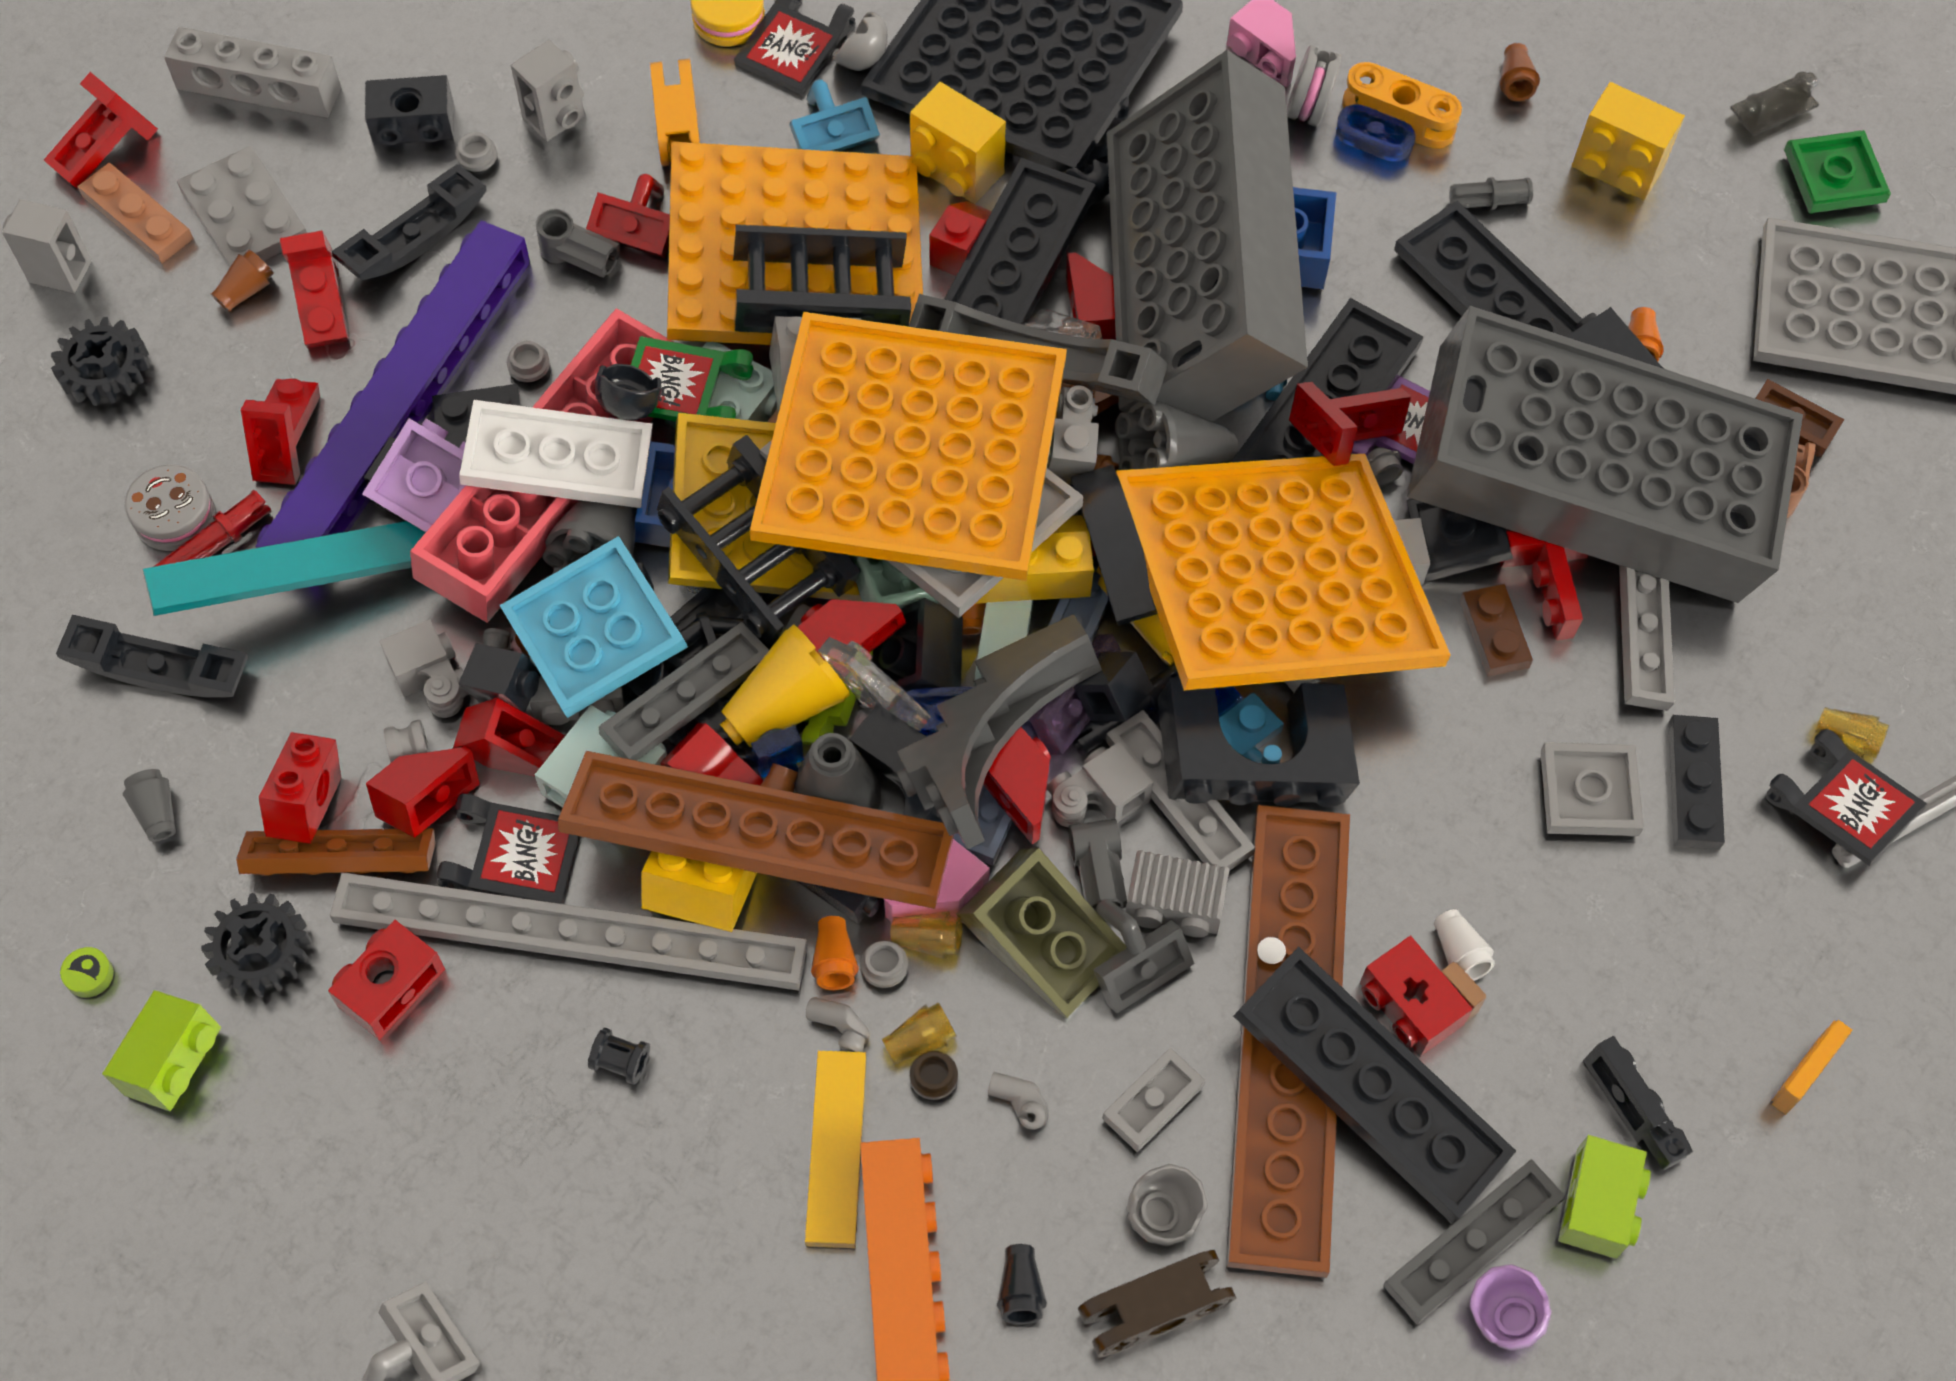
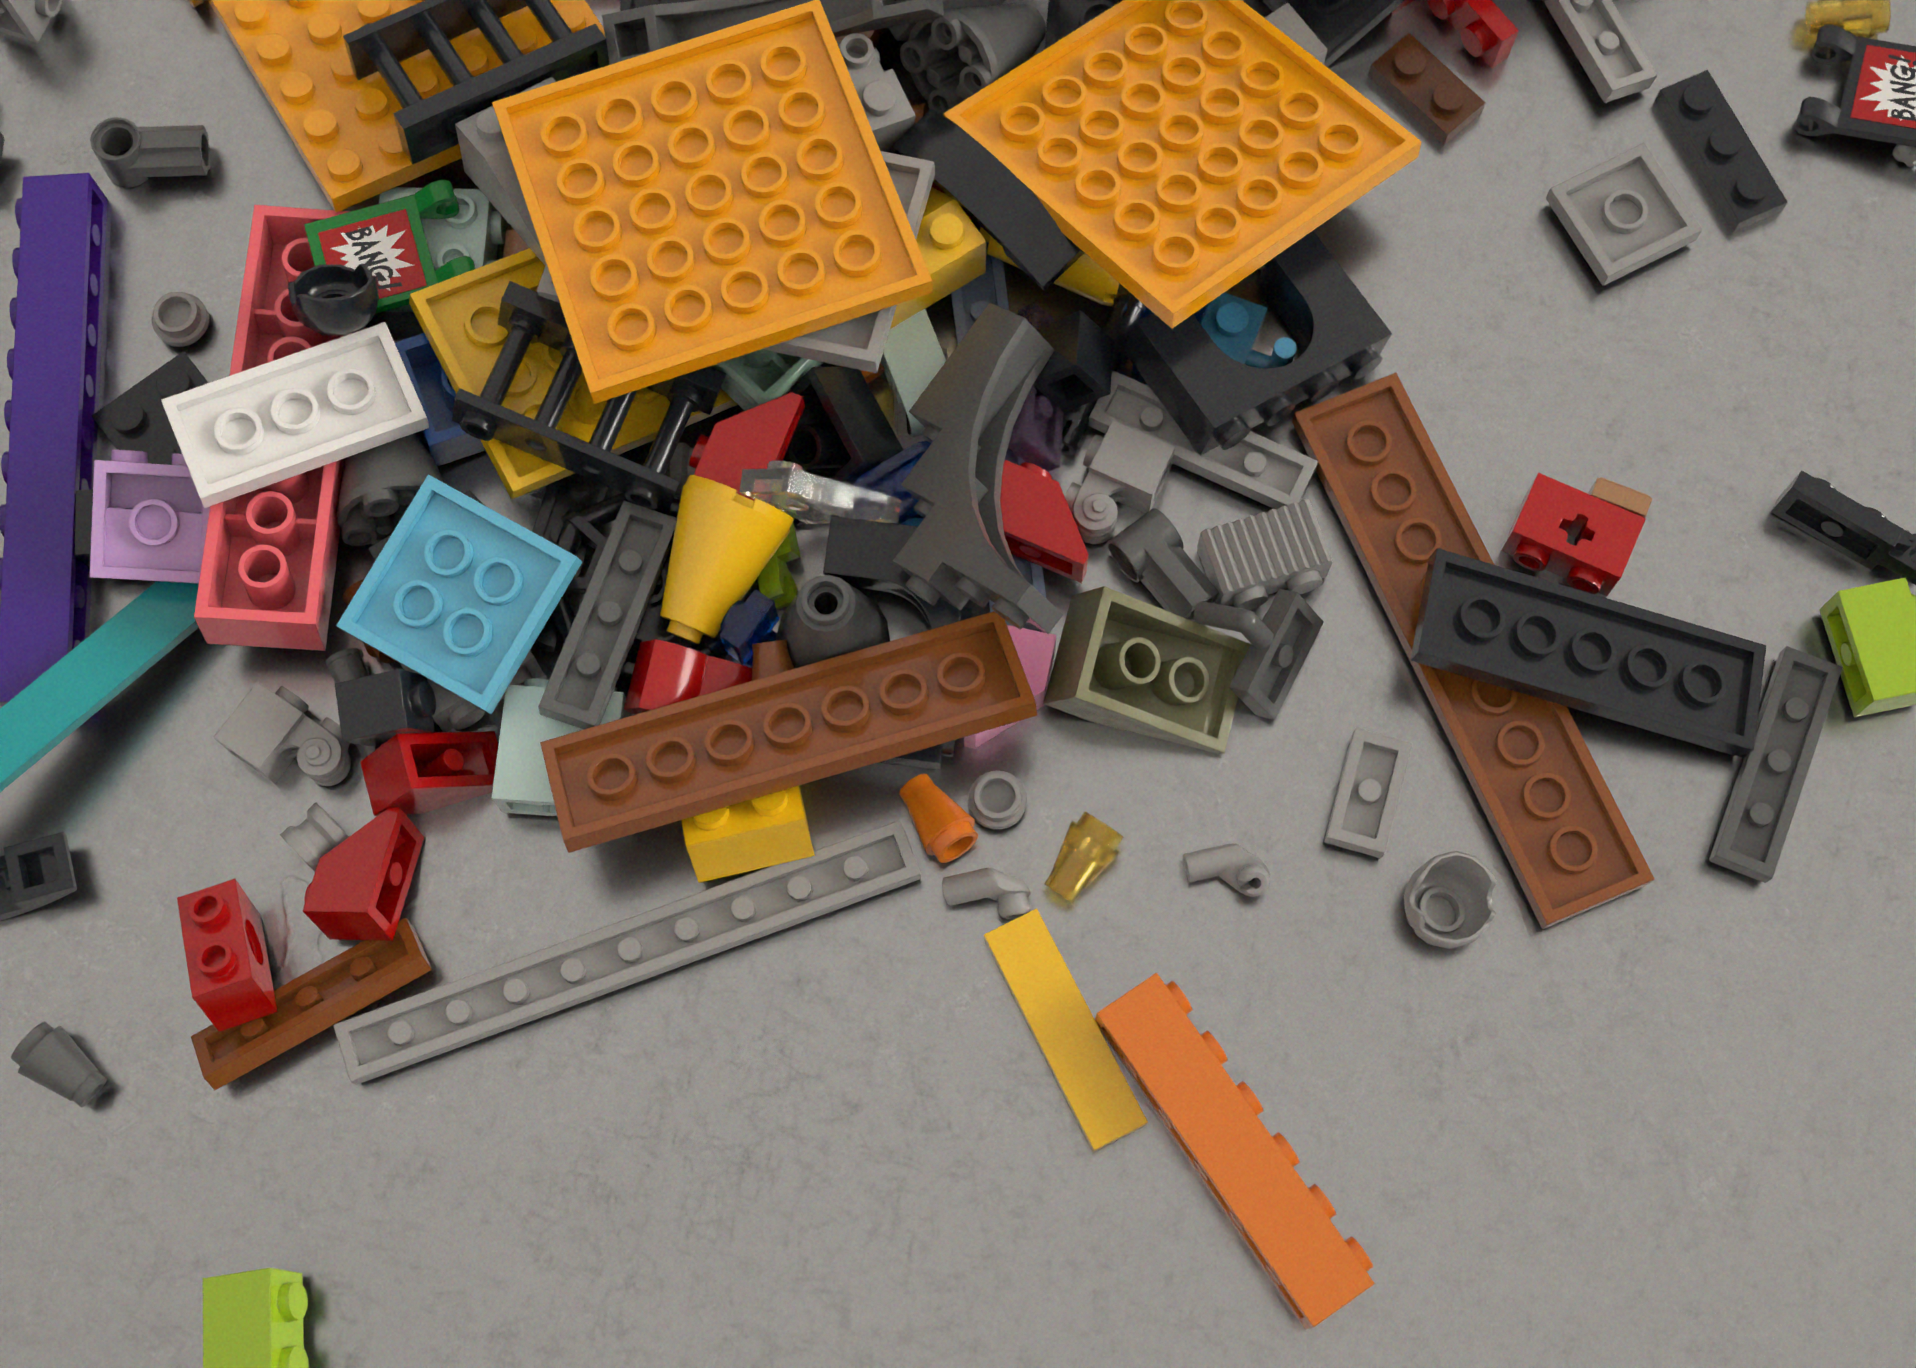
camera: 25 degrees left, 10 degrees up
lime tile [60,947,114,998] -> none
black gear [201,893,311,997] -> none
red brick [327,920,445,1041] -> none
flag [436,793,580,904] -> none
red plate [586,173,670,258] -> none
black bush [588,1027,650,1085] -> none
clear yellow cone [890,911,962,959] -> none
dark brown plate [910,1051,958,1100] -> none
black cone [997,1244,1047,1325] -> none
dark brown piece [1077,1250,1236,1357] -> none
white sticker [1257,937,1286,964] -> none
white cone [1434,909,1495,981] -> none
lavender hair [1470,1264,1552,1351] -> none

